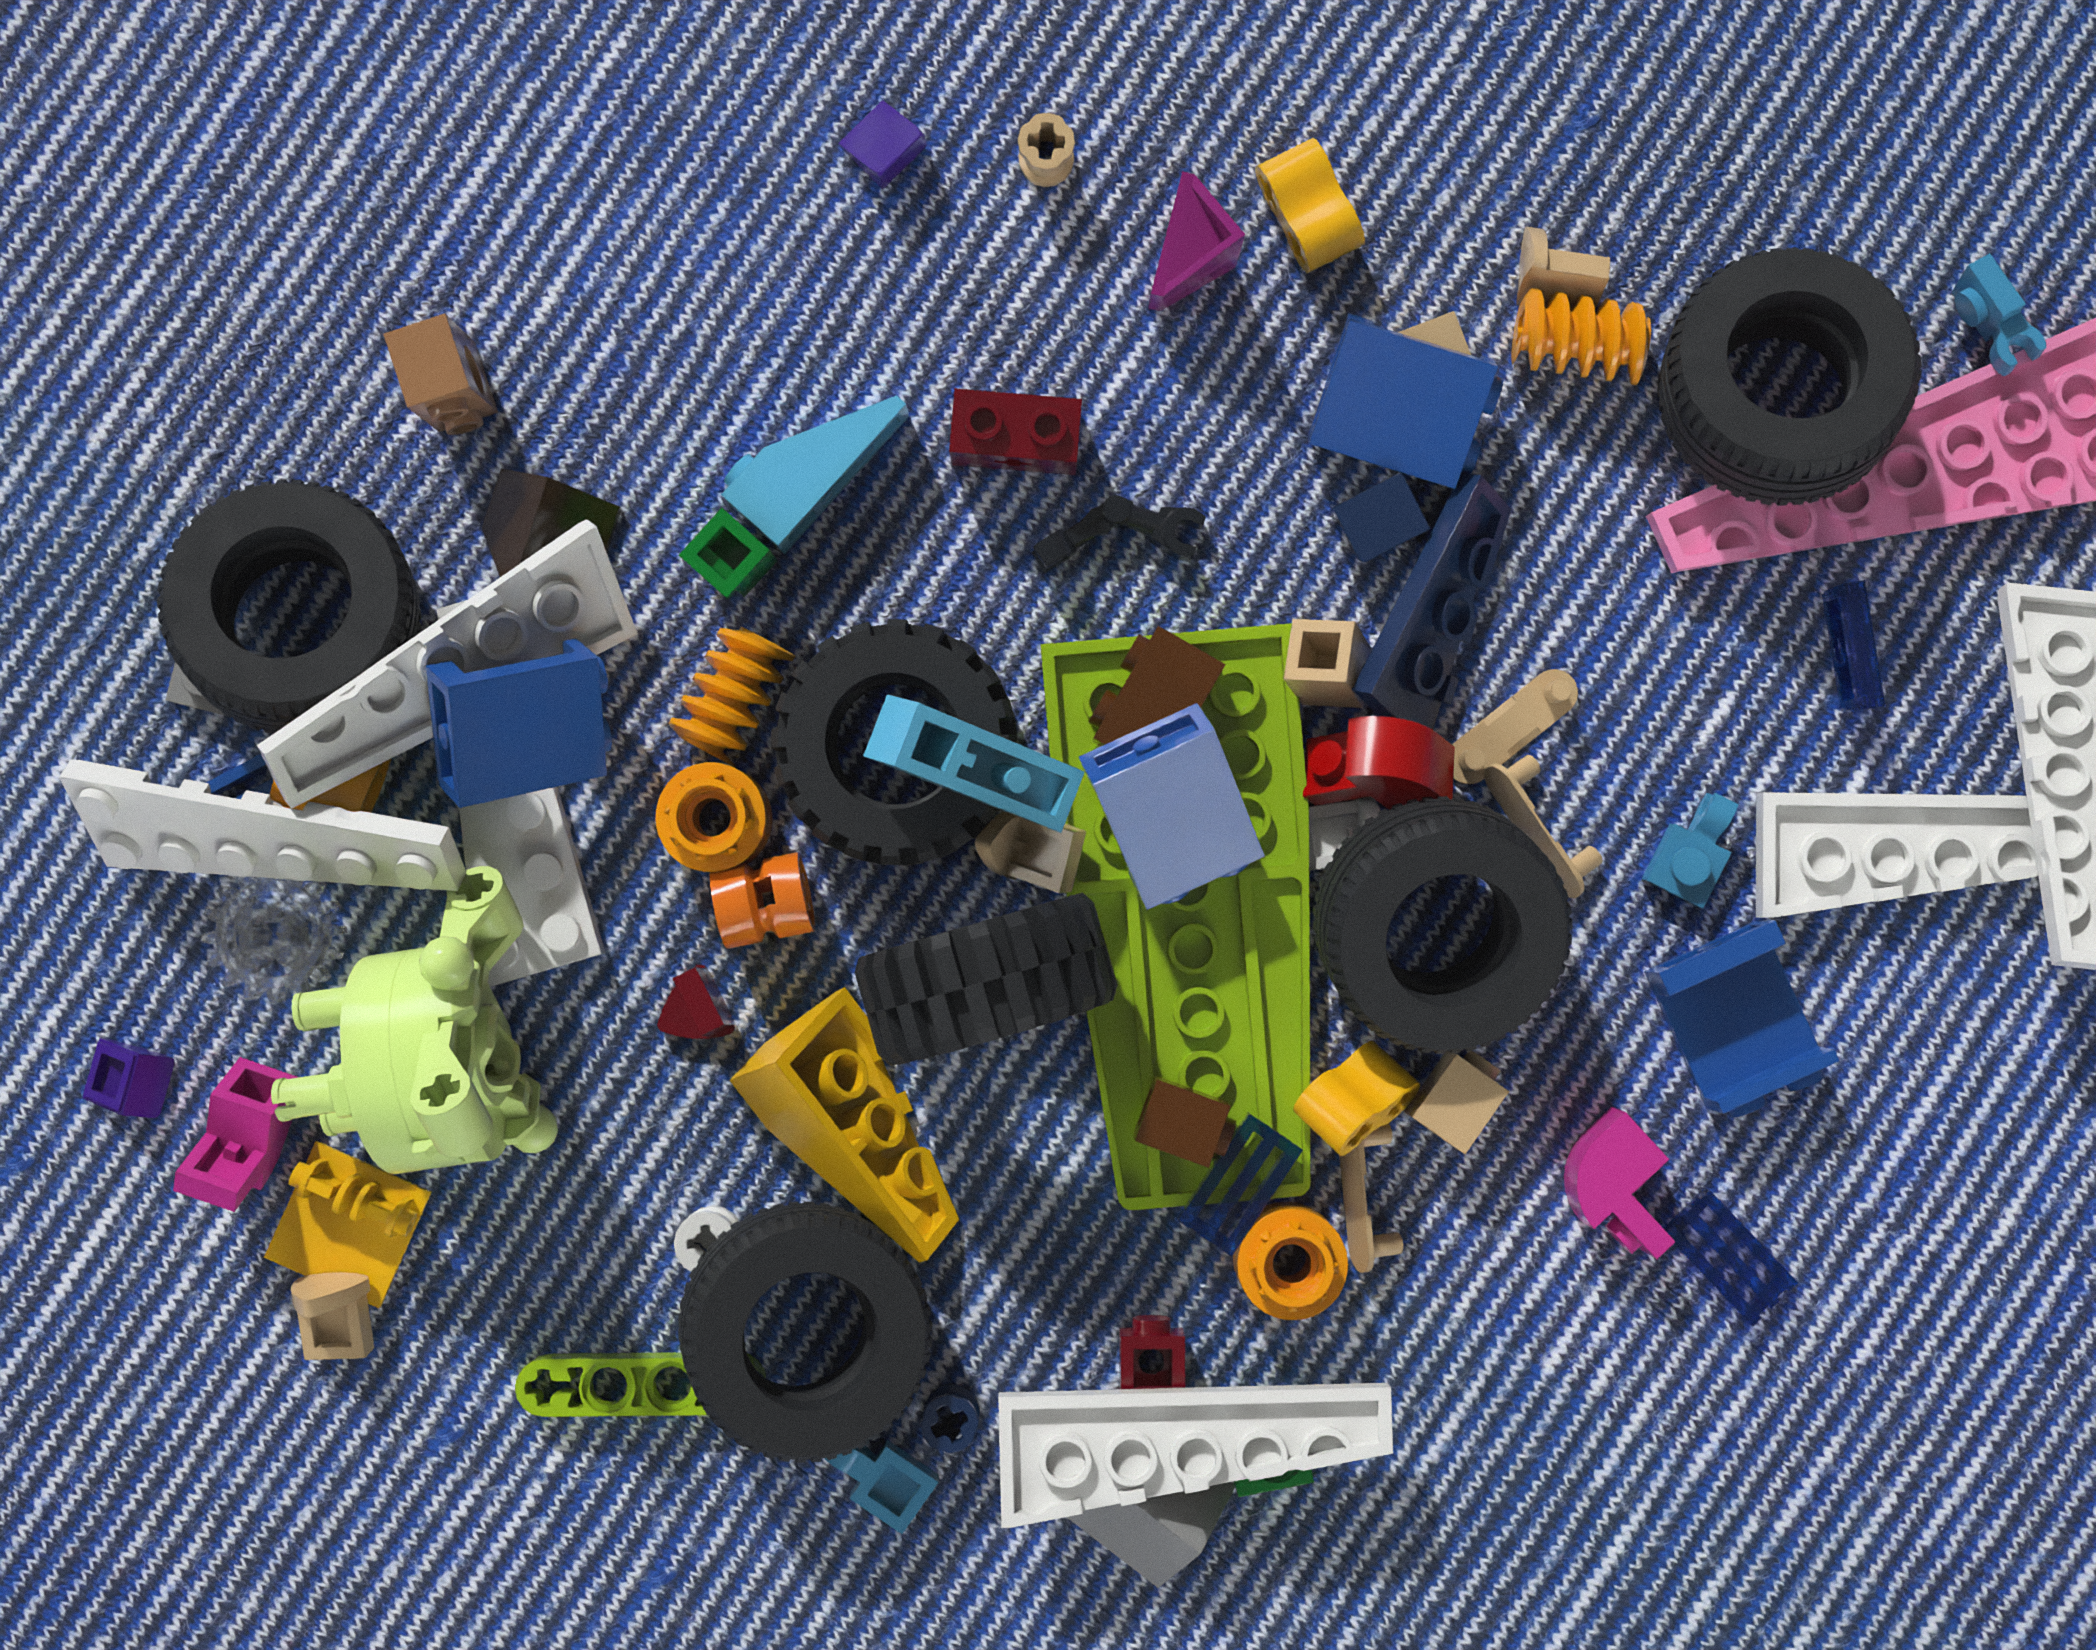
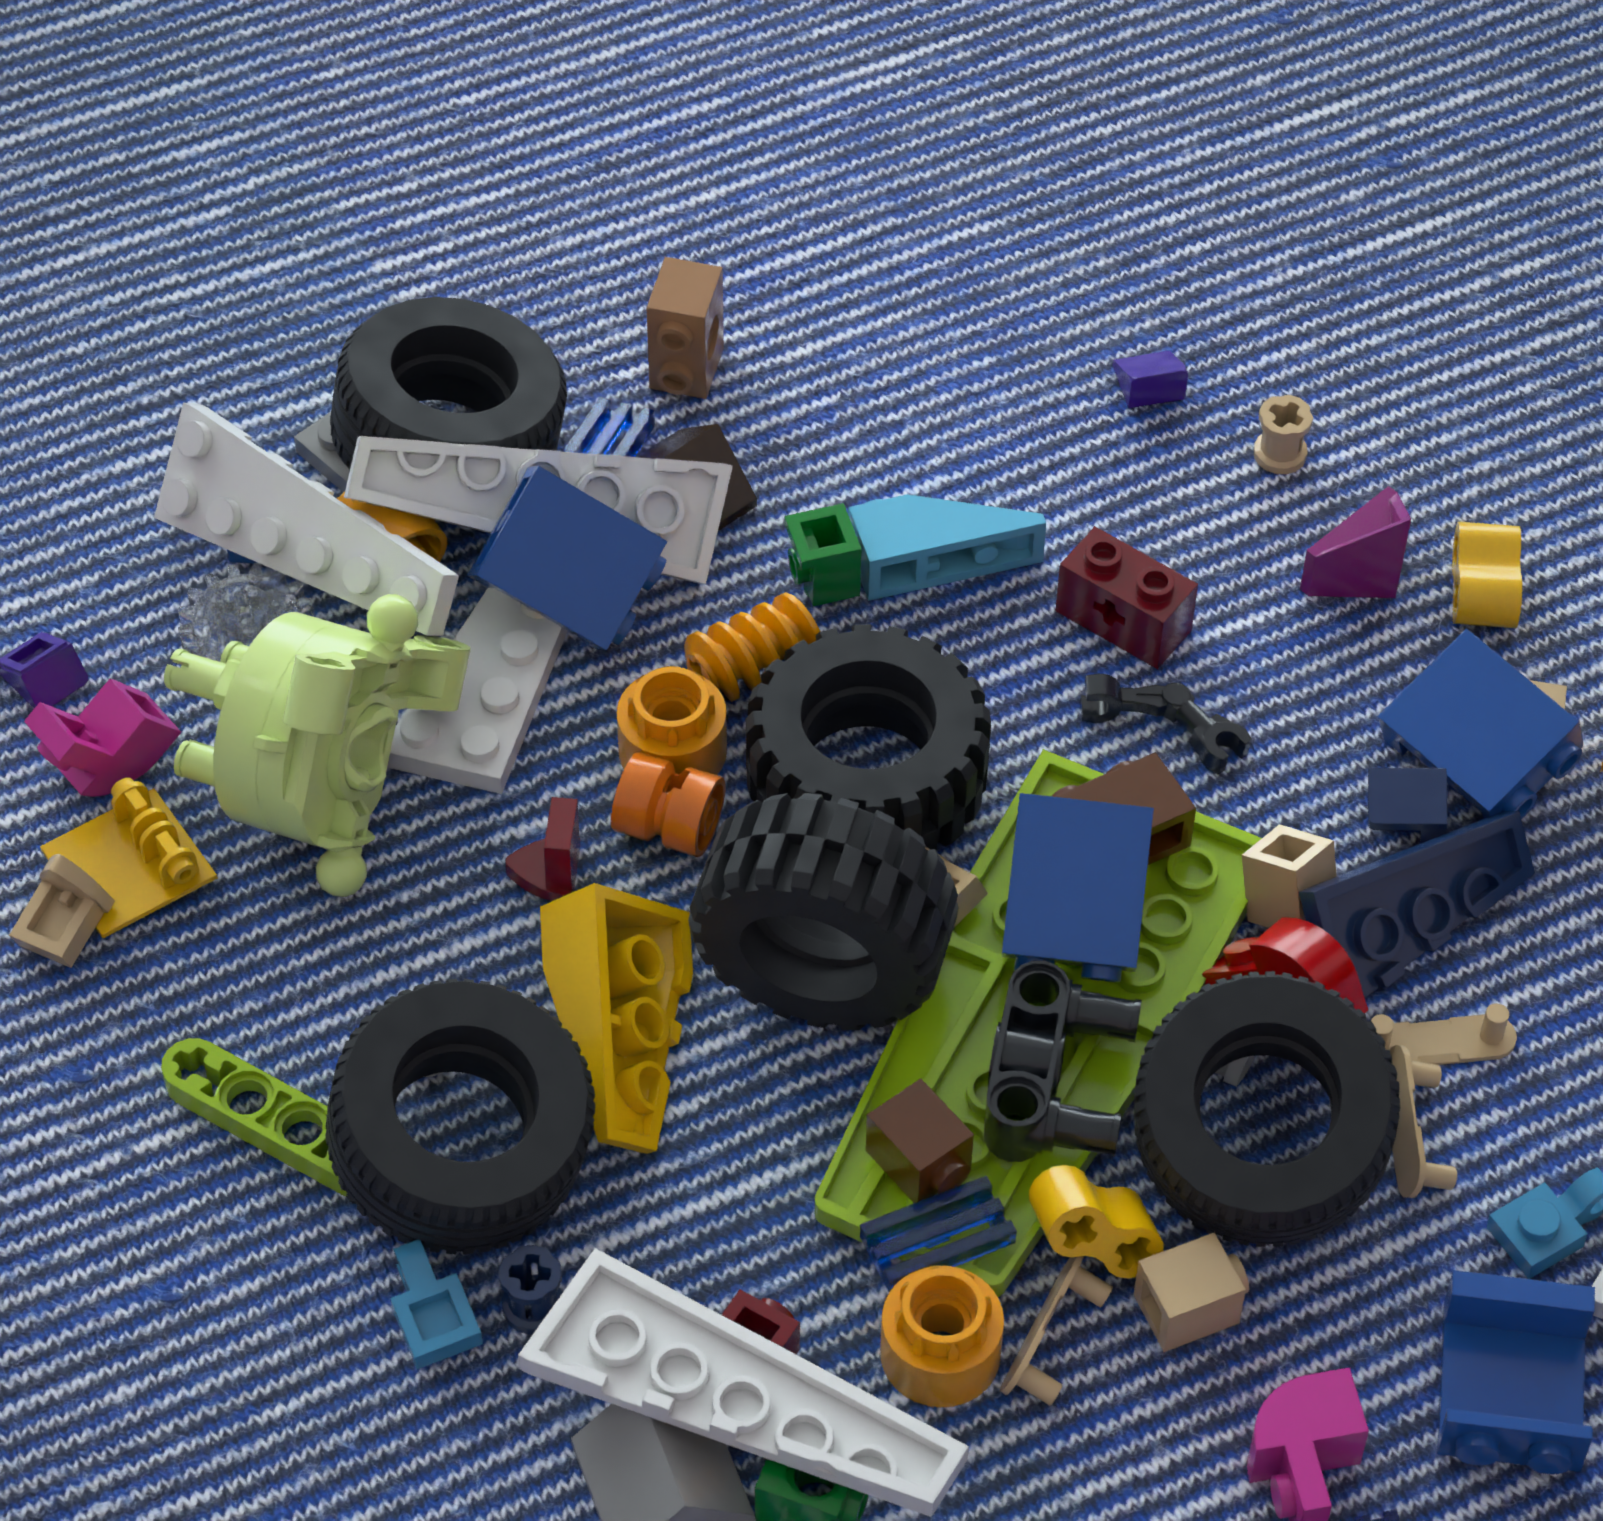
camera: 30 degrees right, 35 degrees down
medium azure slope [863,695,1085,833] -> none
none -> clear blue tile [562,397,655,457]
none -> black piece [984,961,1142,1162]

